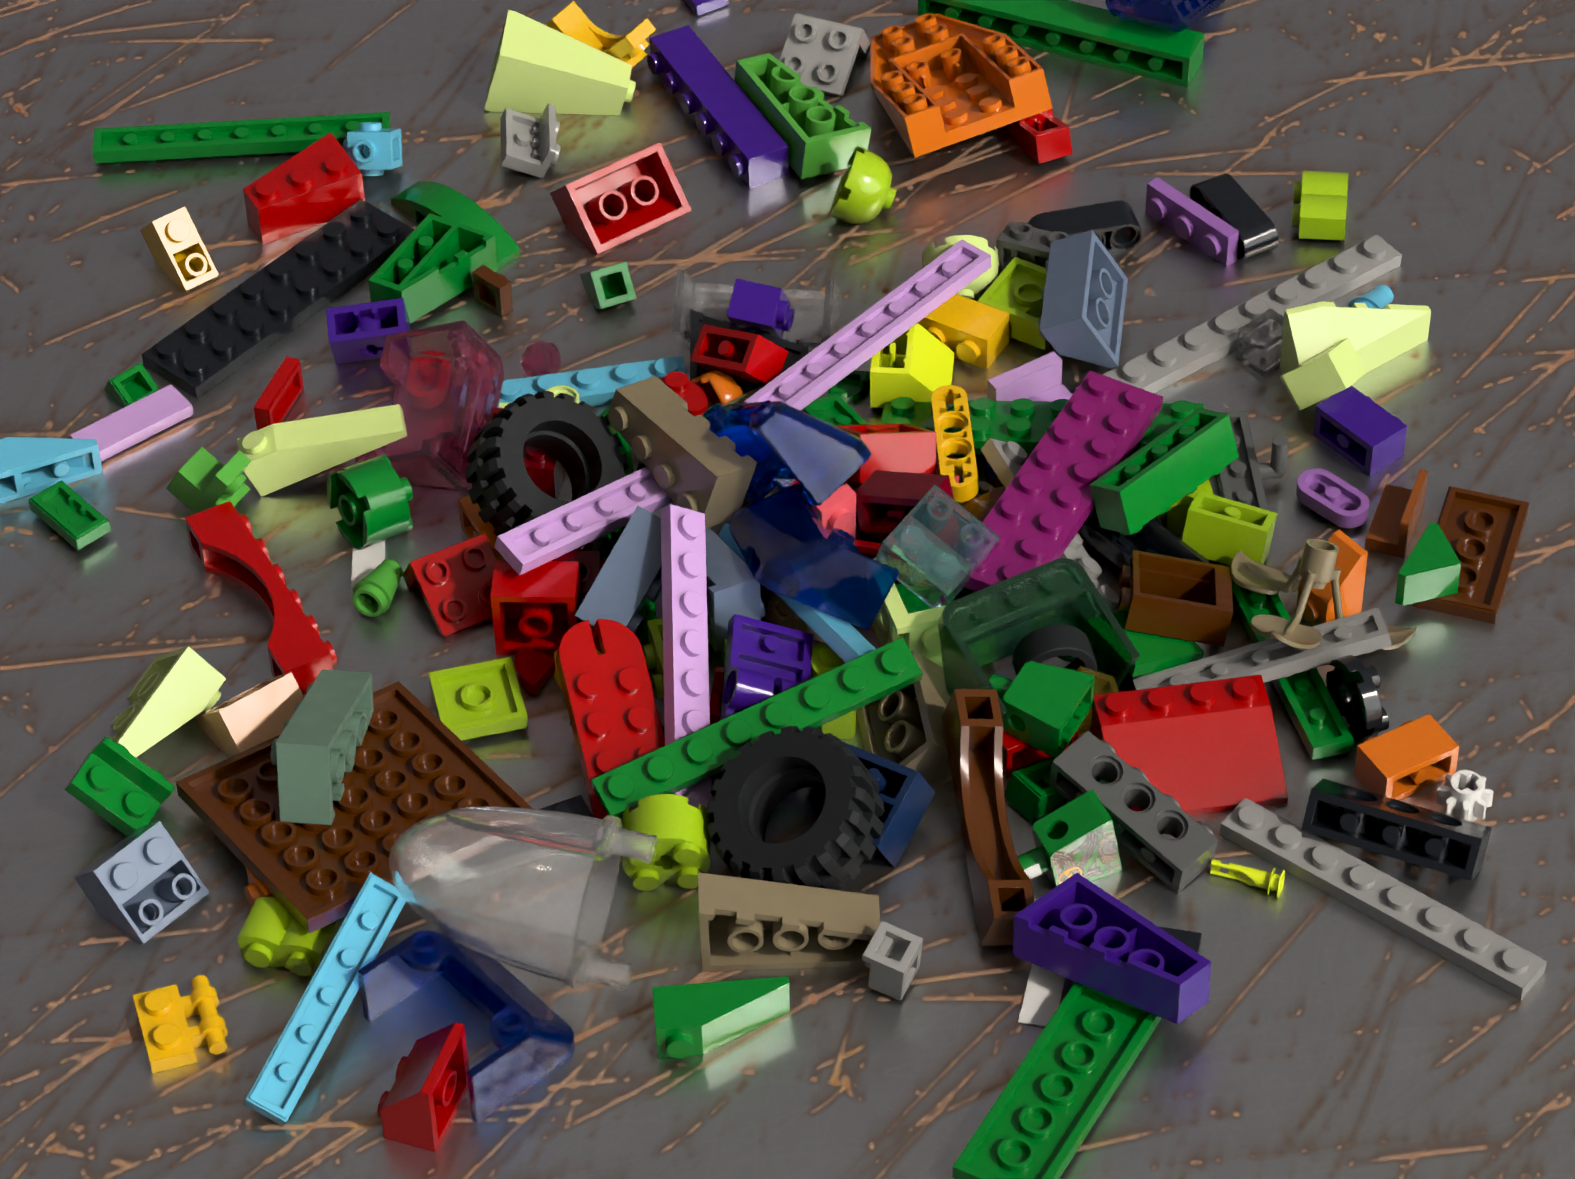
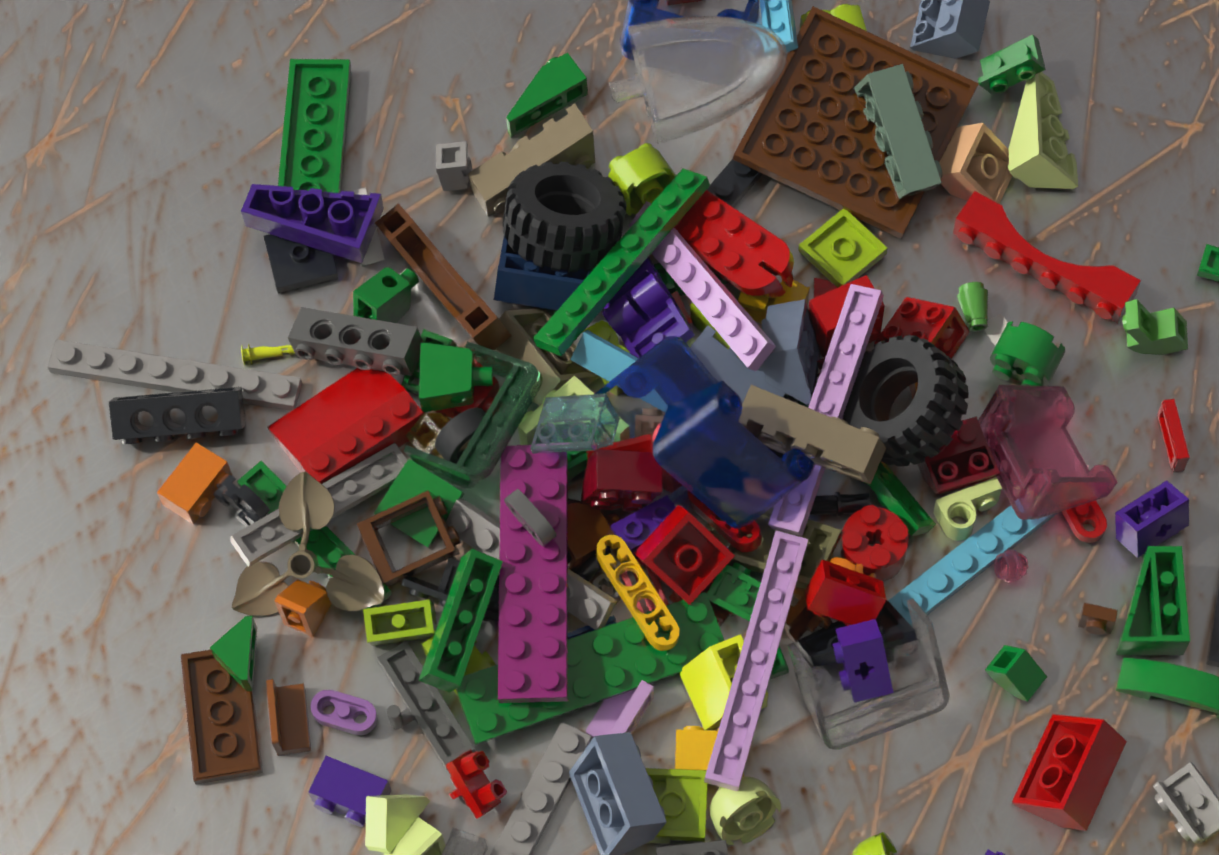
camera: 155 degrees right, 20 degrees up
yellowish green wedge [237,404,407,497] -> none
white gear [1437,770,1493,822] -> none
none -> red hips [445,749,507,819]
none -> dark grey beam [504,489,557,547]

